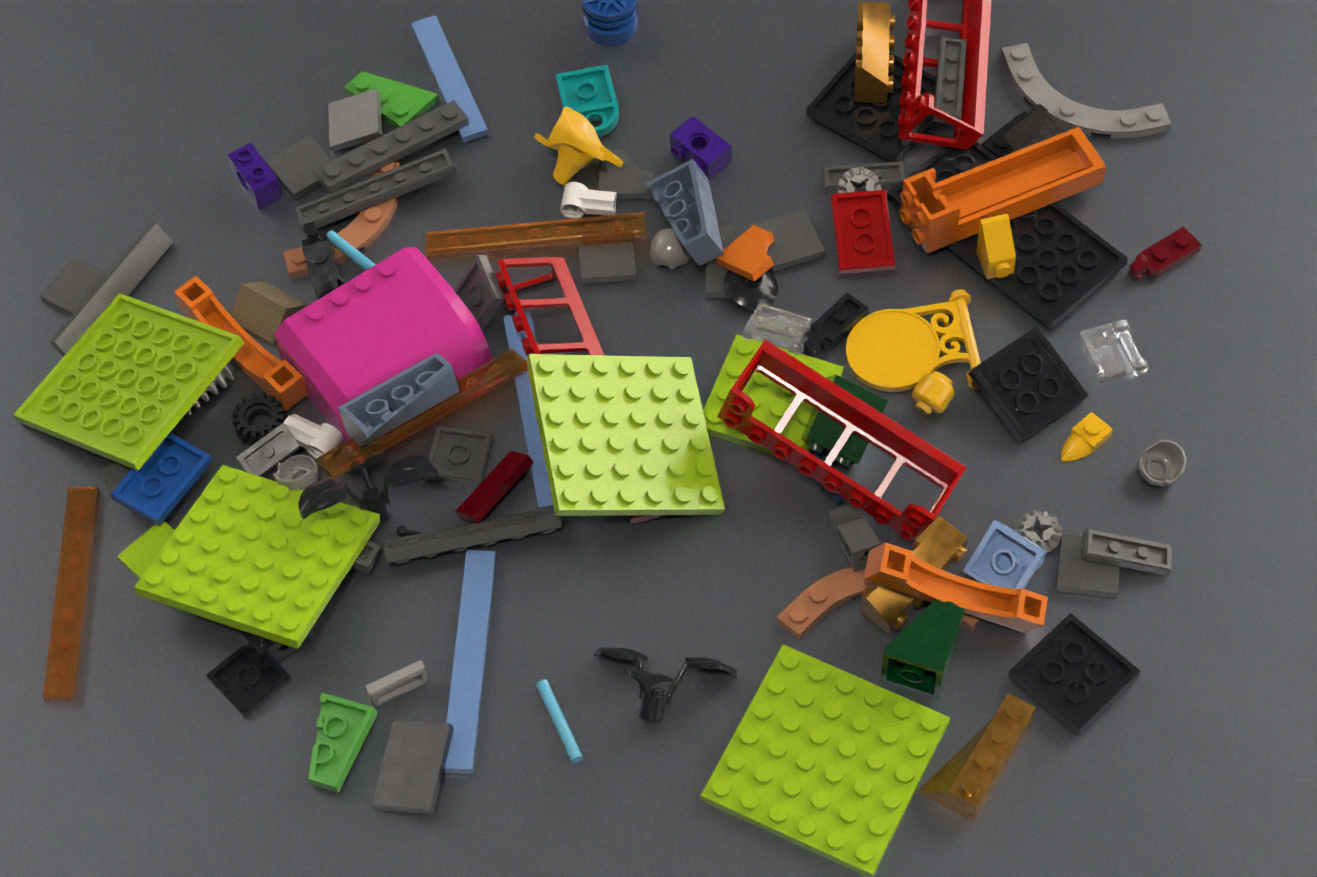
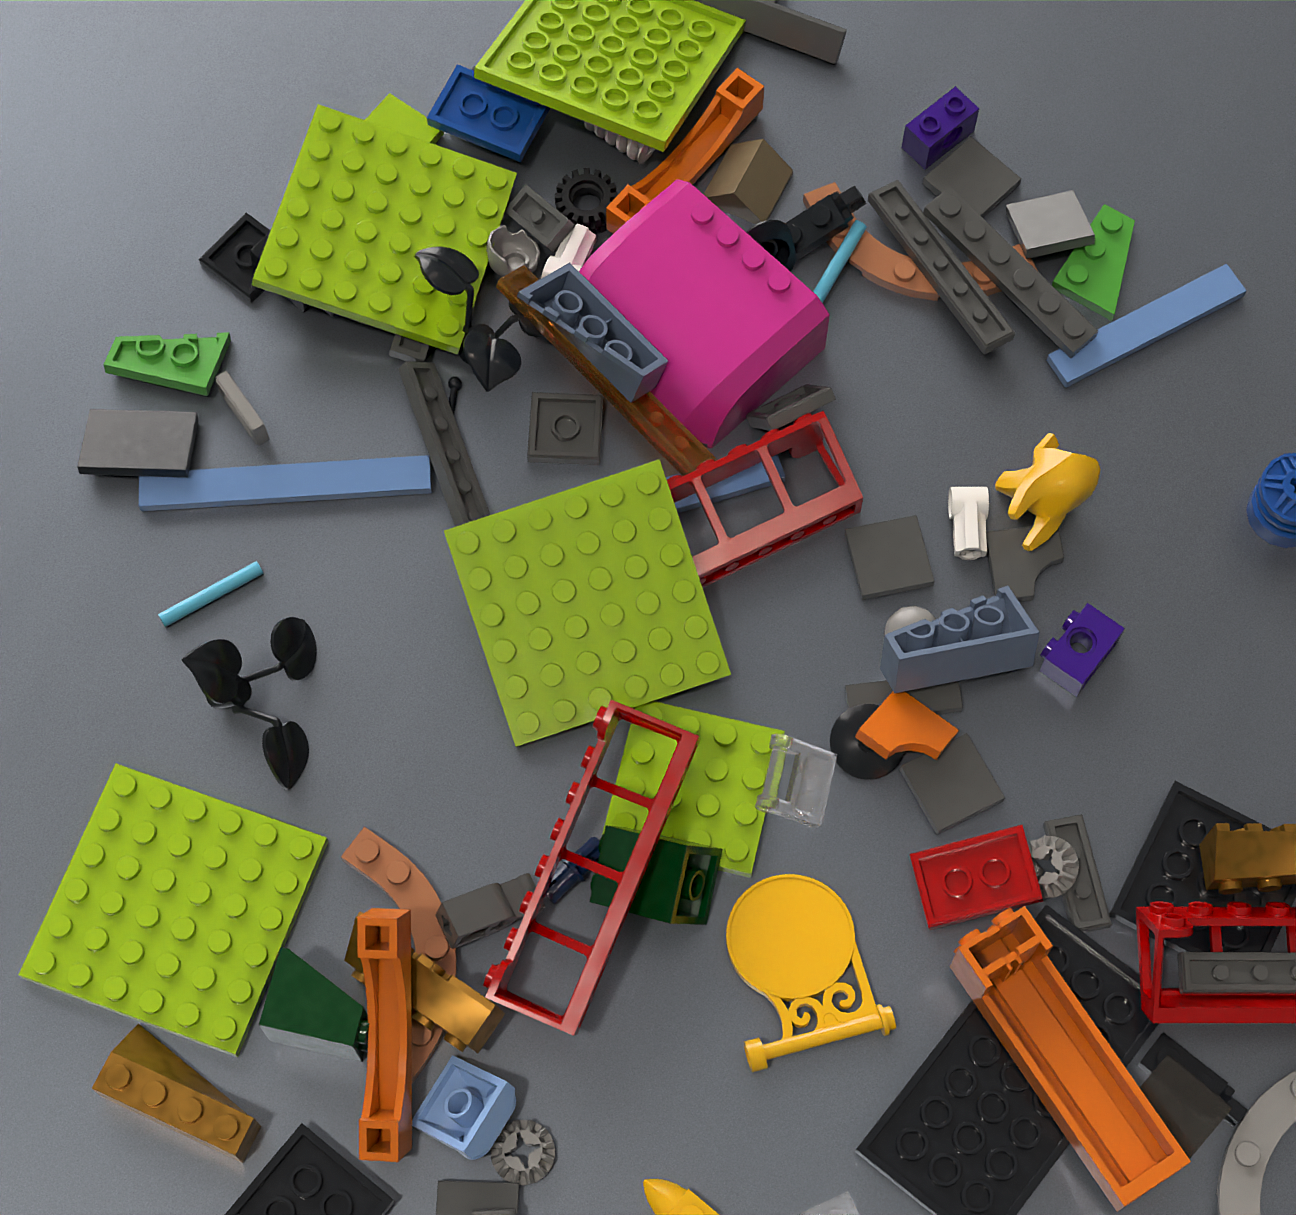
camera: 80 degrees right, 10 degrees up
clear orange tile [43,486,100,702] -> none
clear orange tile [425,212,647,260] -> none
dark red tile [455,451,533,524] -> none
teal plate [555,64,619,137] -> none
black hinge [803,293,869,357] -> none
yellow head [912,371,955,416] -> none
black plate [968,326,1089,443] -> none
yellow slope [976,214,1016,279] -> none

